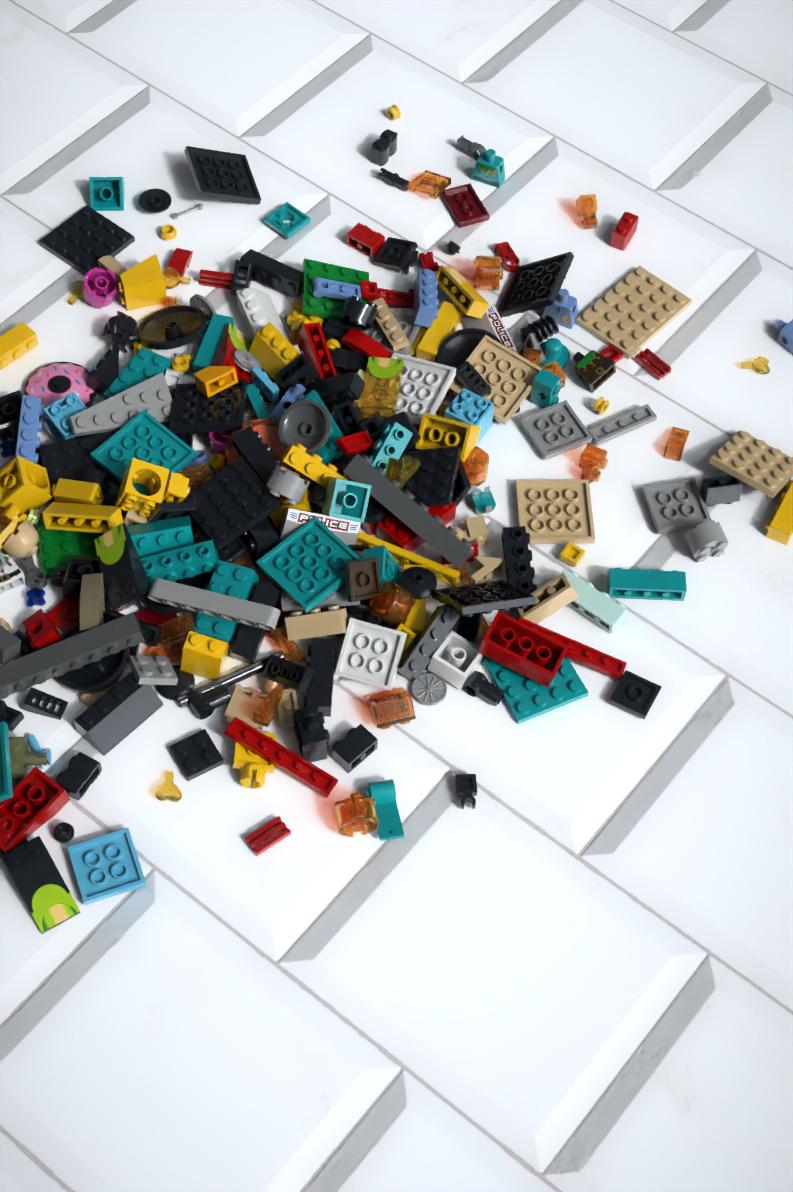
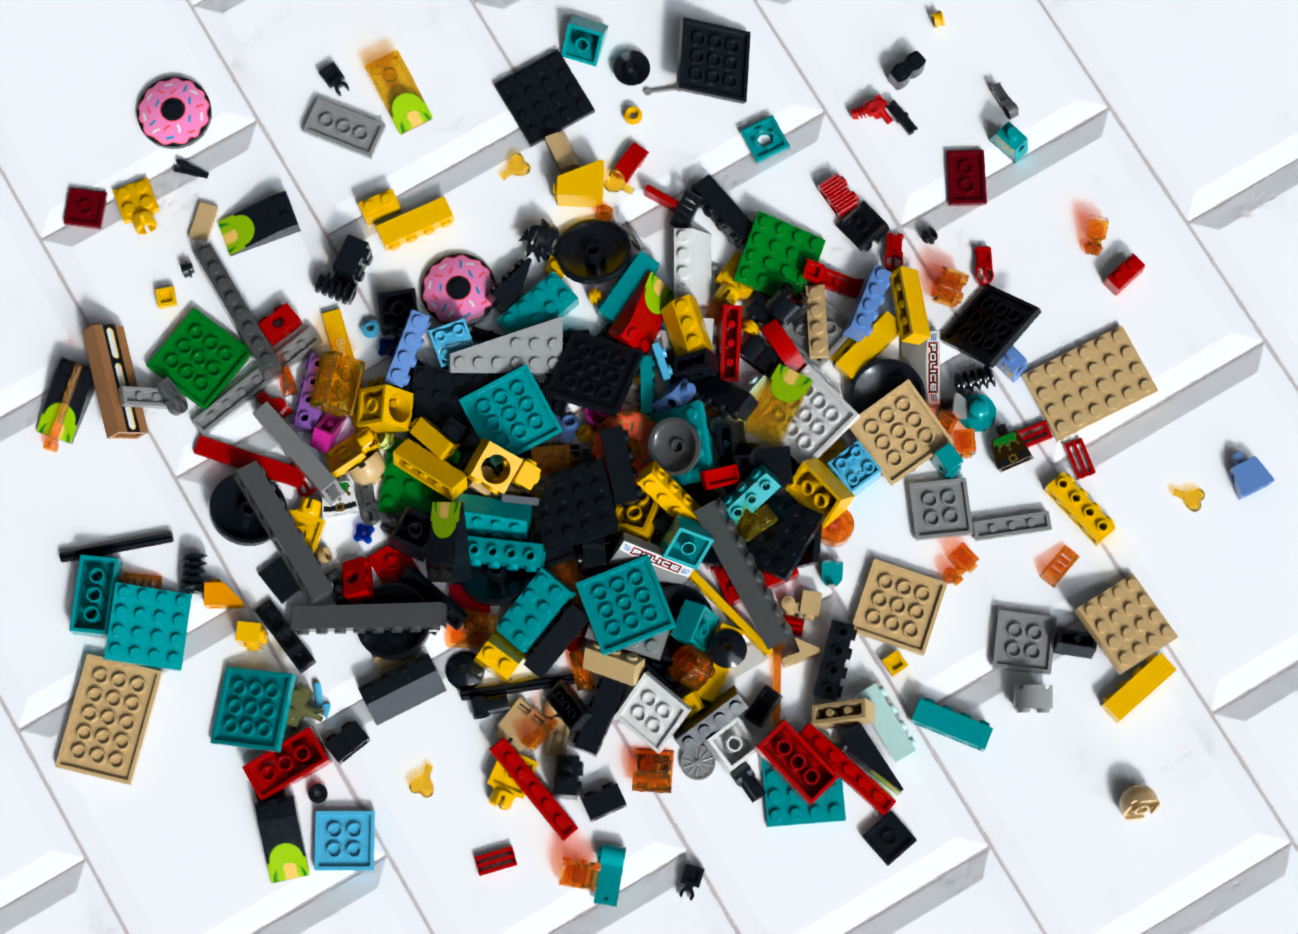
camera: 25 degrees right, 20 degrees up
black slope [22,687,69,720] -> none
dark tan slope [80,573,105,632] -> none
dark pink brick [82,267,118,309] -> none
light grey plate [128,655,178,685] -> none
light grey beam [147,578,281,631] -> none
white plate [165,368,184,389] -> none
black plate [169,729,224,781] -> none
yellow plate [171,357,189,372] -> none
light orange slope [194,366,238,398] -> none
light grey wheel [233,349,262,373] -> none
light grey brick [266,464,310,505] -> none
medium blue plate [313,278,361,300] -> none
dark brown tile [343,557,382,602] -> none
clear orange plate [408,170,452,199] -> none
black plate [432,580,535,617] -> none
black slope [455,361,492,397] -> none
yellow bush [593,397,610,415] -> none
none -> black slope [838,723,904,796]
none -> red piece [850,94,893,125]
none -> yellow brick [1044,472,1116,547]

